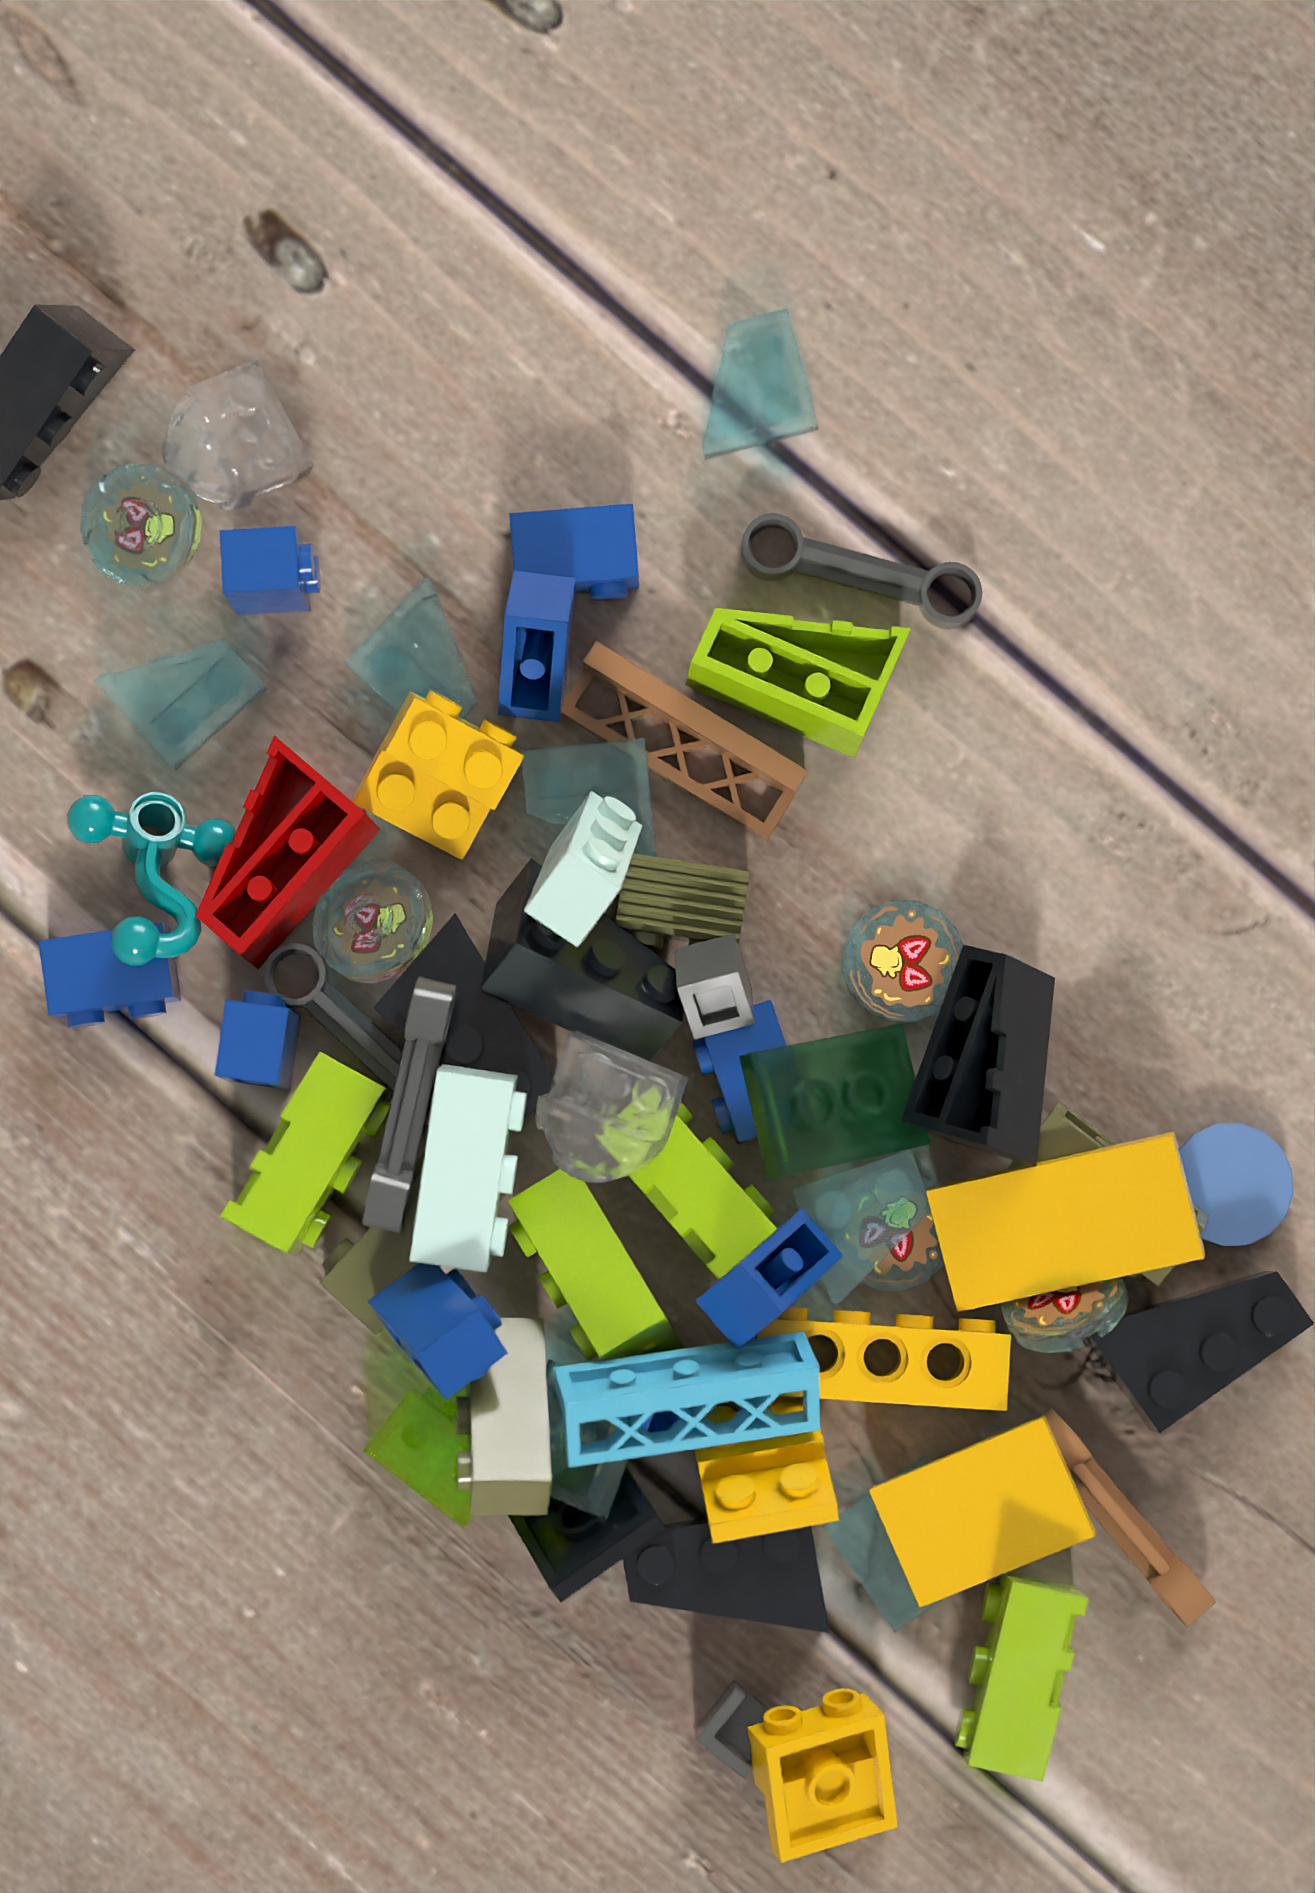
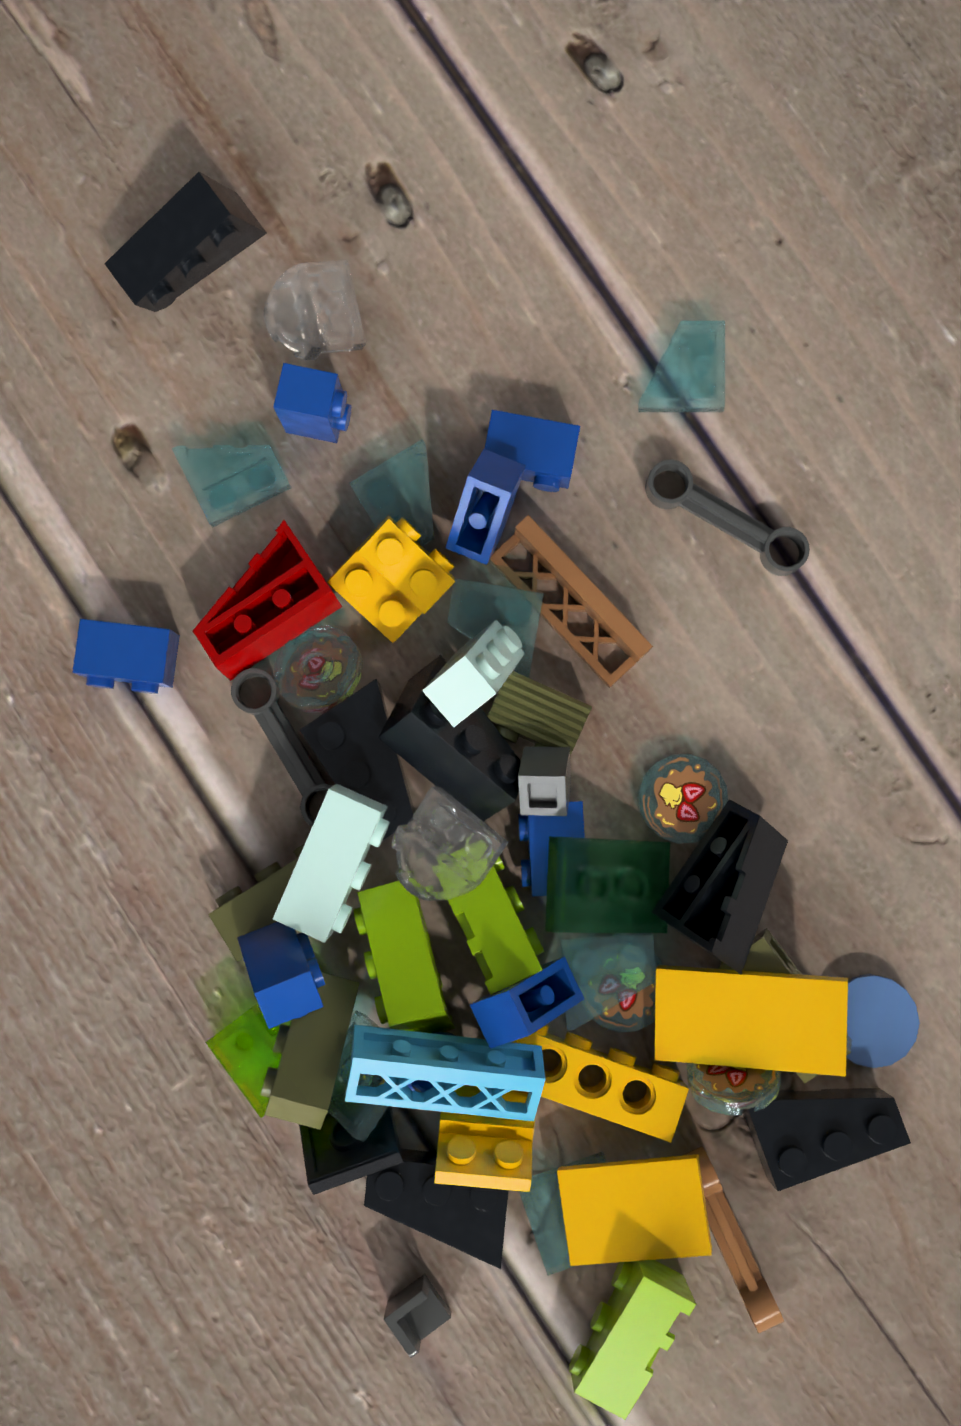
camera: 20 degrees right, 0 degrees up
teal piece [67,792,236,966] -> none
clear light blue tile [80,463,202,587] -> none
blue brick [214,991,301,1090] -> none
lime wedge [219,1051,390,1254] -> none
dark grey piece [362,977,457,1233] -> none
lime wedge [685,608,911,759] -> none
yellow plate [747,1688,898,1863] -> none

